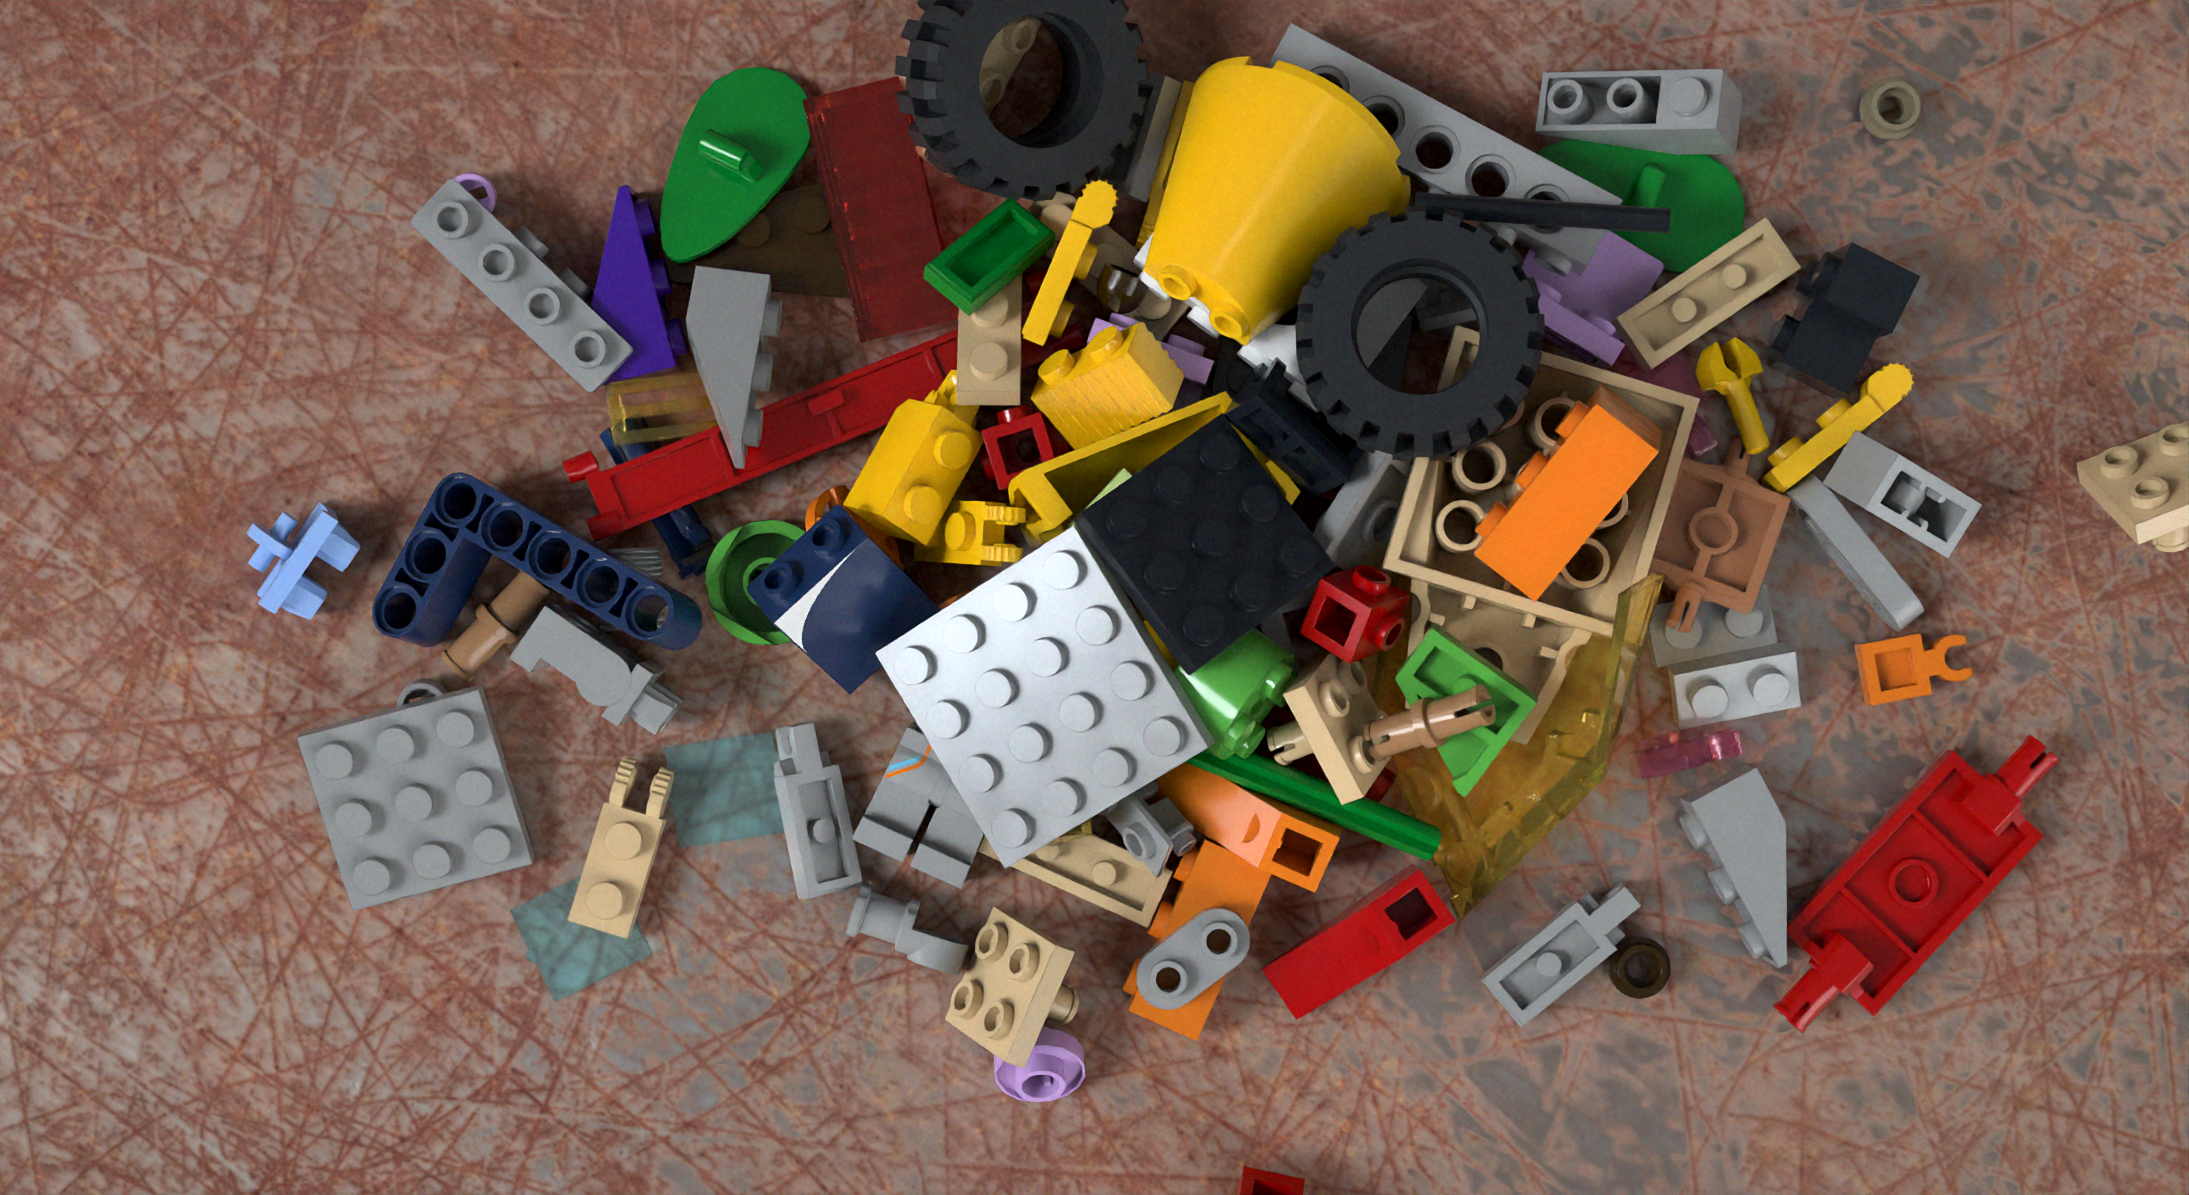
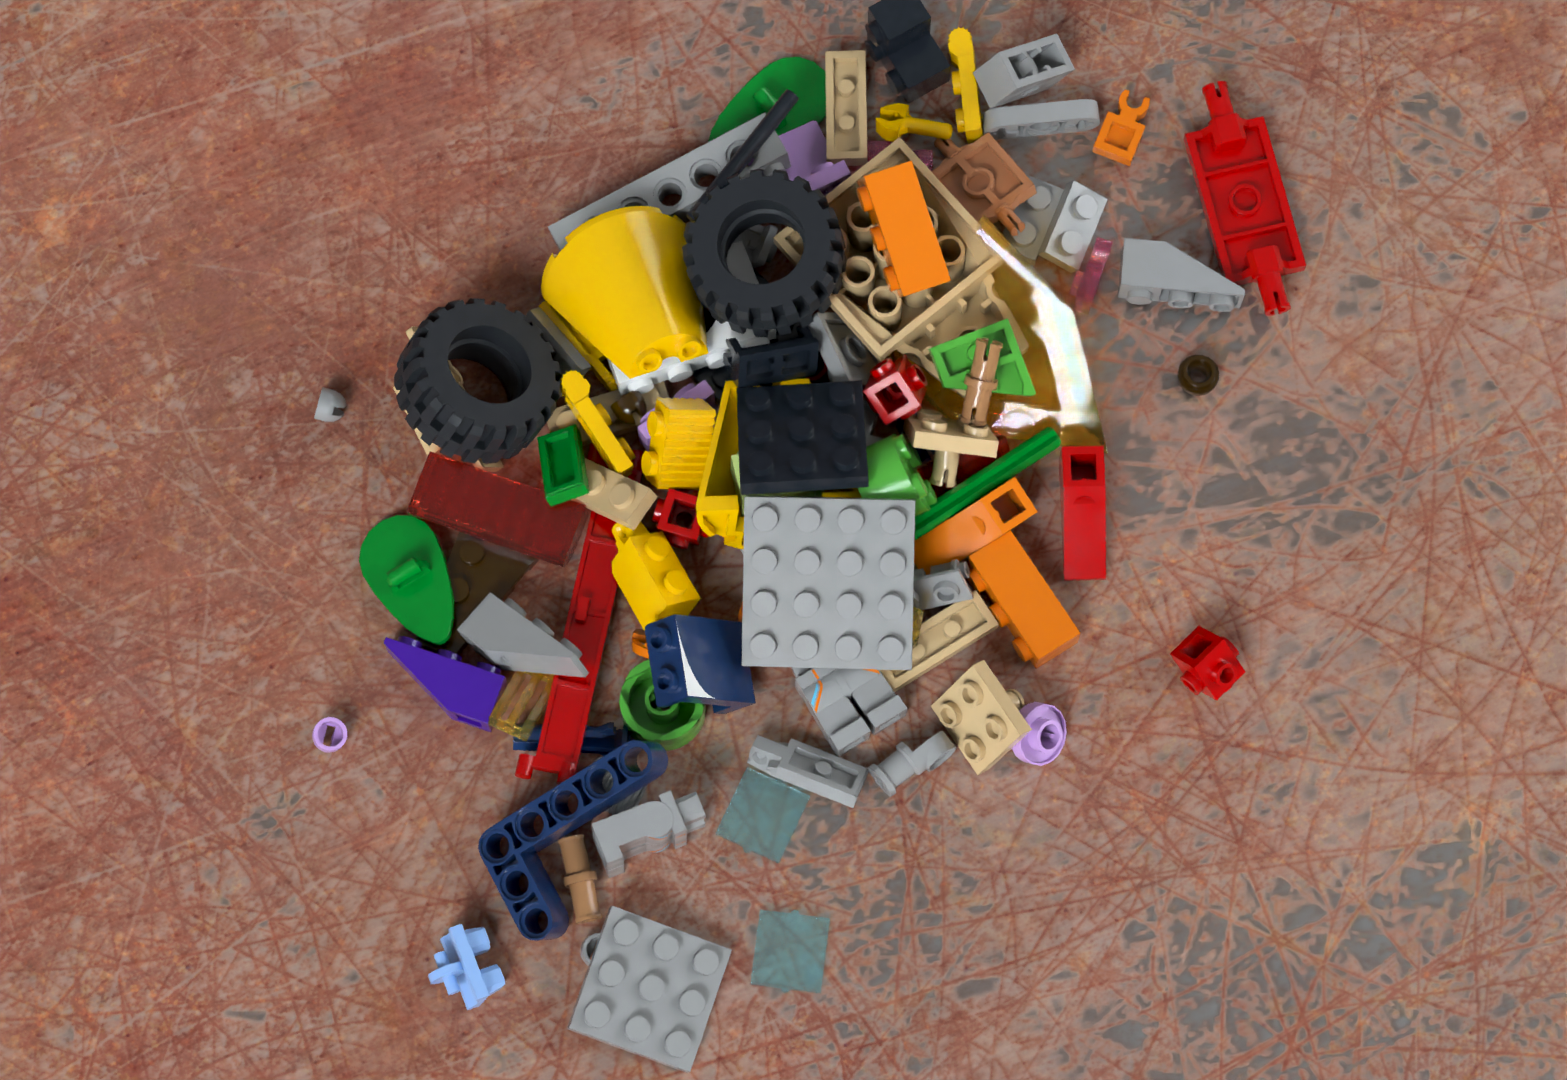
camera: 55 degrees left, 15 degrees down
light grey bracket [411,179,633,393] -> none
tan hinge [568,756,675,939] -> none
yellow hinge [913,500,1026,567] -> none
light grey plate [1136,906,1250,1010] -> none
light grey hinge [1479,882,1641,1027] -> none
light grey slope [1535,69,1743,155] -> none

